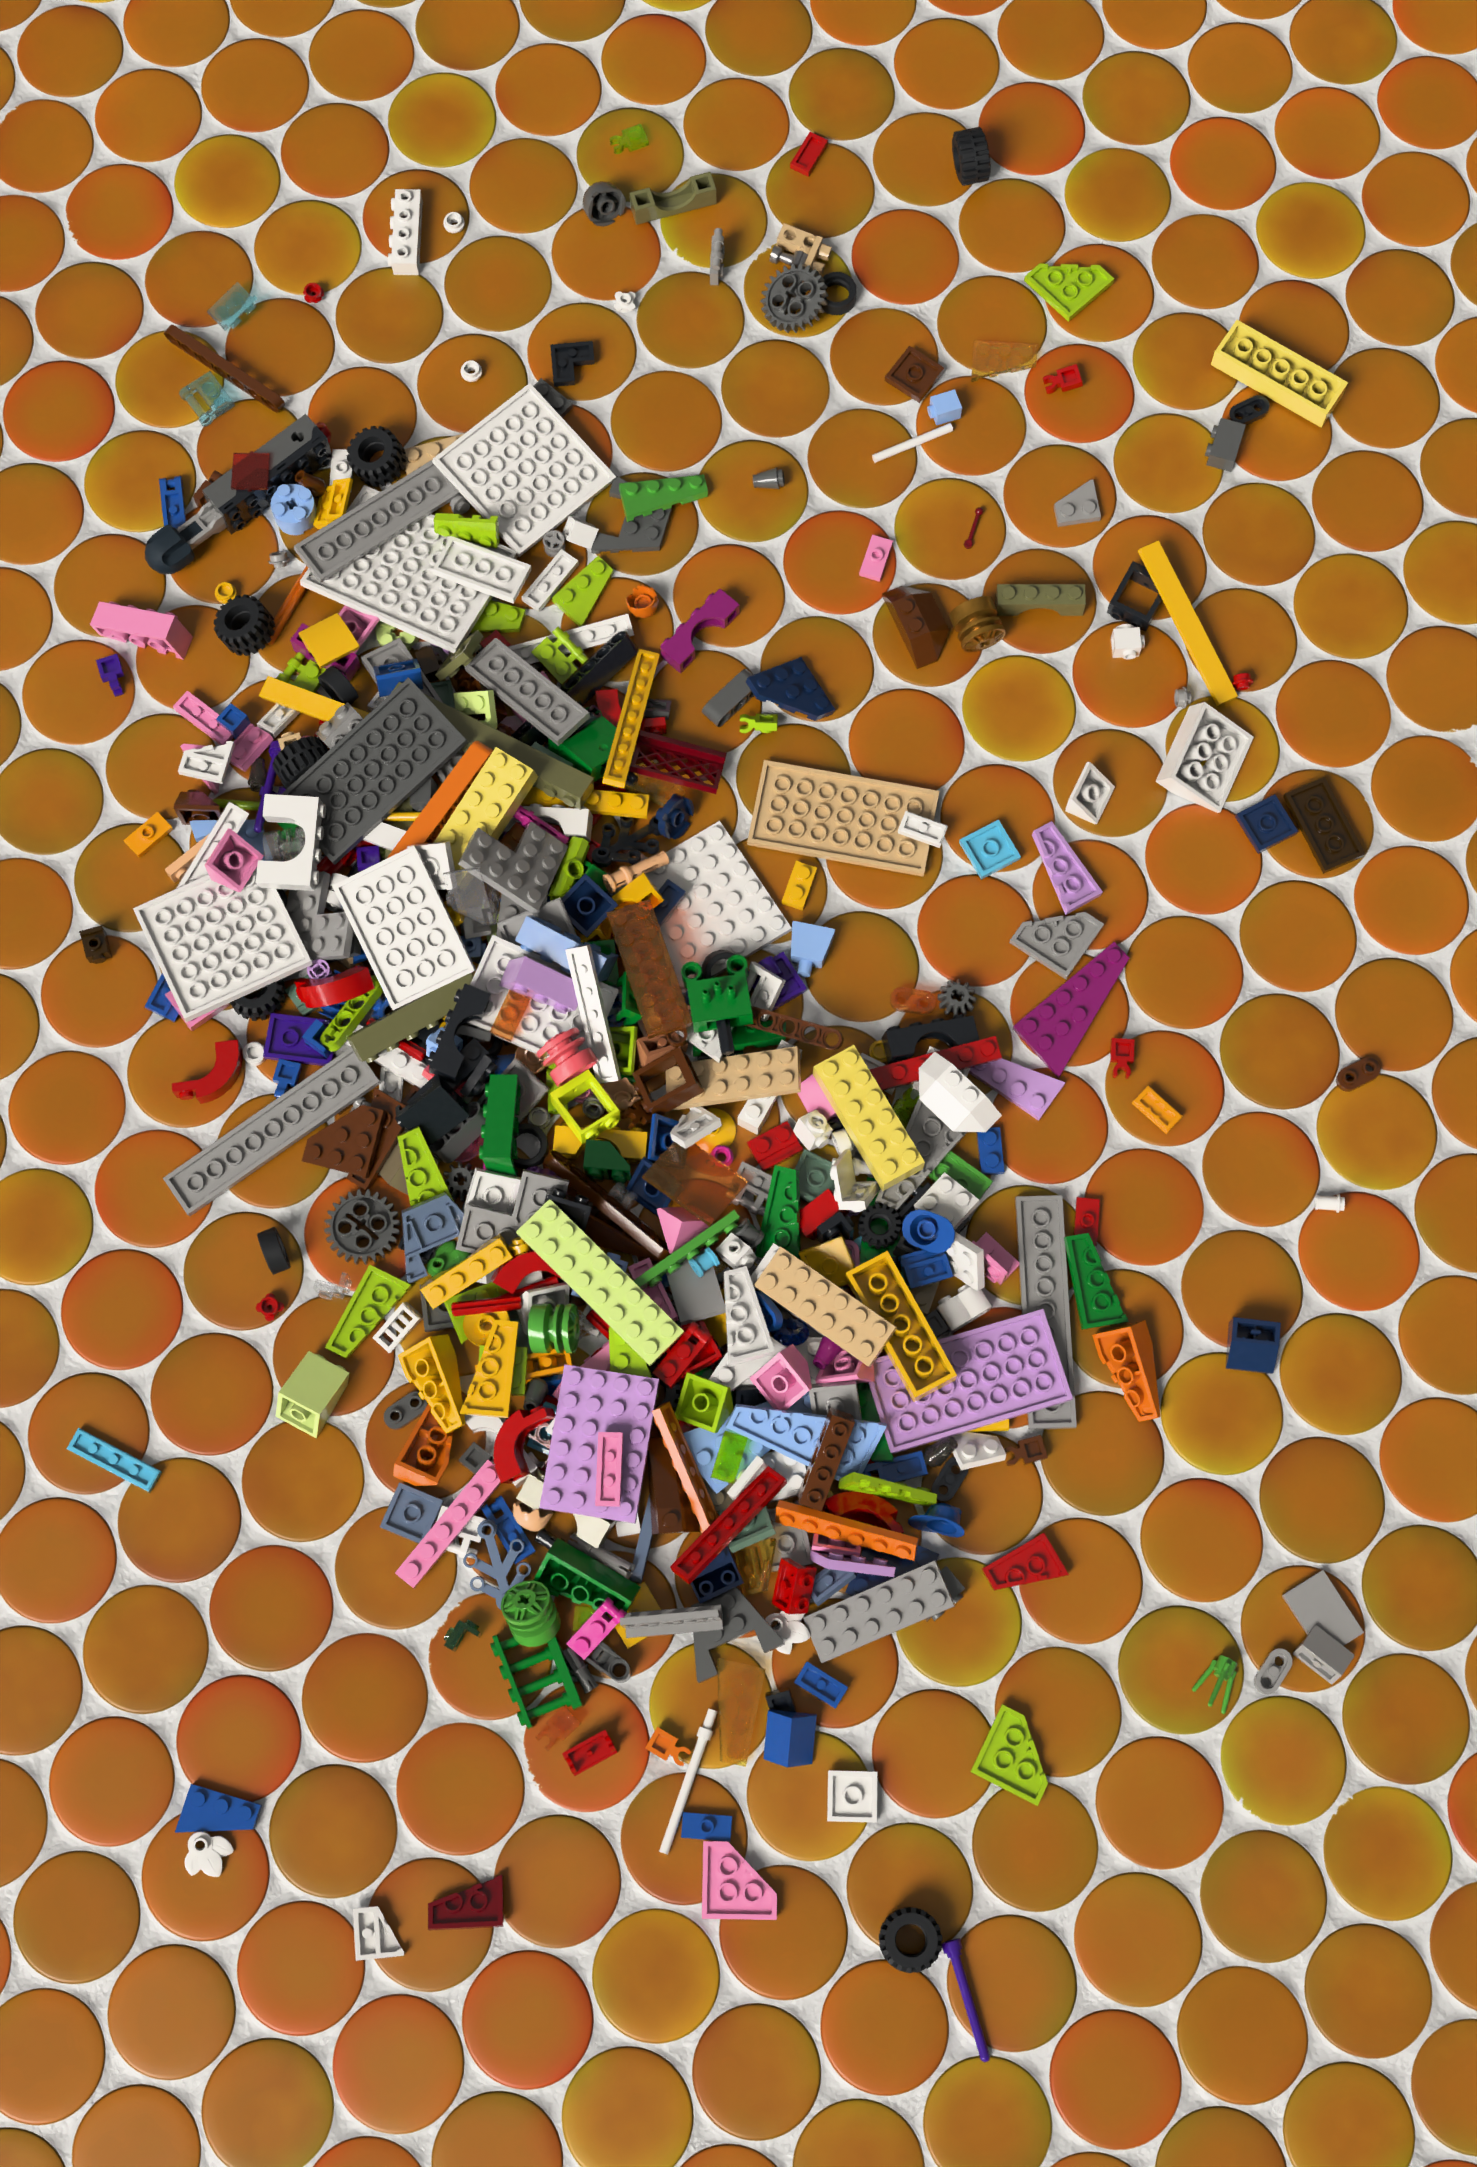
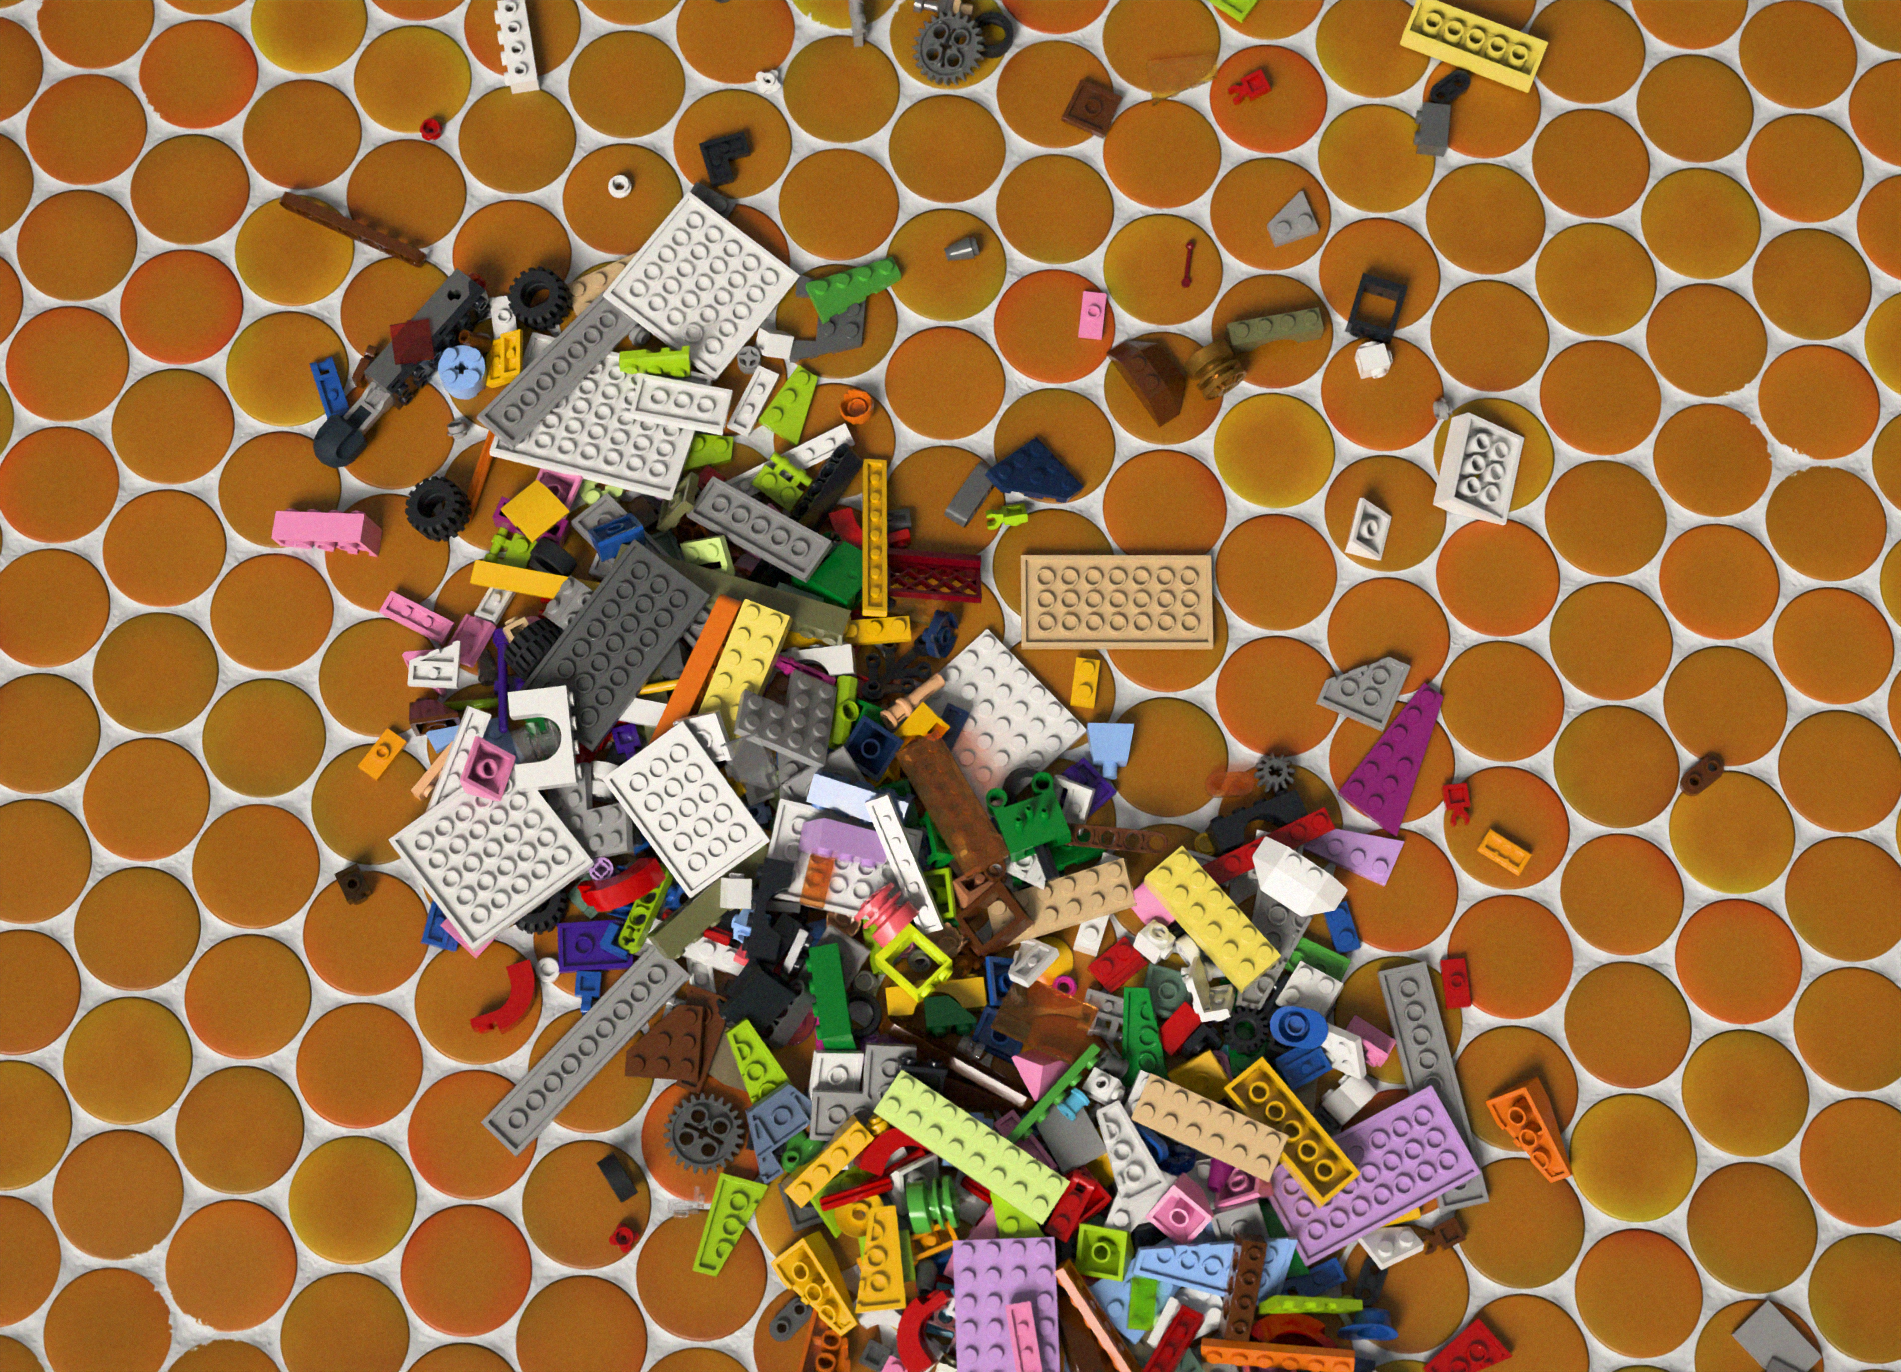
camera: 15 degrees left, 0 degrees up
dark purple plate [96,654,124,697] -> none
clear light blue plate [179,371,235,427] -> none
clear light blue bracket [207,282,258,331] -> none
yellow plate [215,582,237,604] -> none
blue panel [216,703,251,739] -> none
yellowish green slope [276,1351,350,1438] -> none
white slope [372,1302,423,1353] -> none
white plate [443,212,465,233] -> none
dark grey gear [443,1161,475,1202] -> none
magenta arch [661,589,740,674] -> none
white bar [872,423,953,463] -> none
clear neon green plate [892,1087,919,1129] -> none
white plate [898,811,948,848] -> none
clear smoke cone [923,1436,958,1467] -> none
light blue brick [927,389,962,426] -> none
medium azure plate [959,819,1021,880] -> none
lavender wing [1032,821,1103,915] -> none
green wing [1064,1233,1129,1330] -> none
yellow tile [1138,541,1238,706] -> none
dark blue slope [1225,1317,1281,1374] -> none
red plate [1232,673,1254,691] -> none
dark blue plate [1235,794,1298,854] -> none
dark brown plate [1283,777,1365,874] -> none
white pin [1315,1194,1345,1213] -> none
none -> white brick [720,873,752,909]

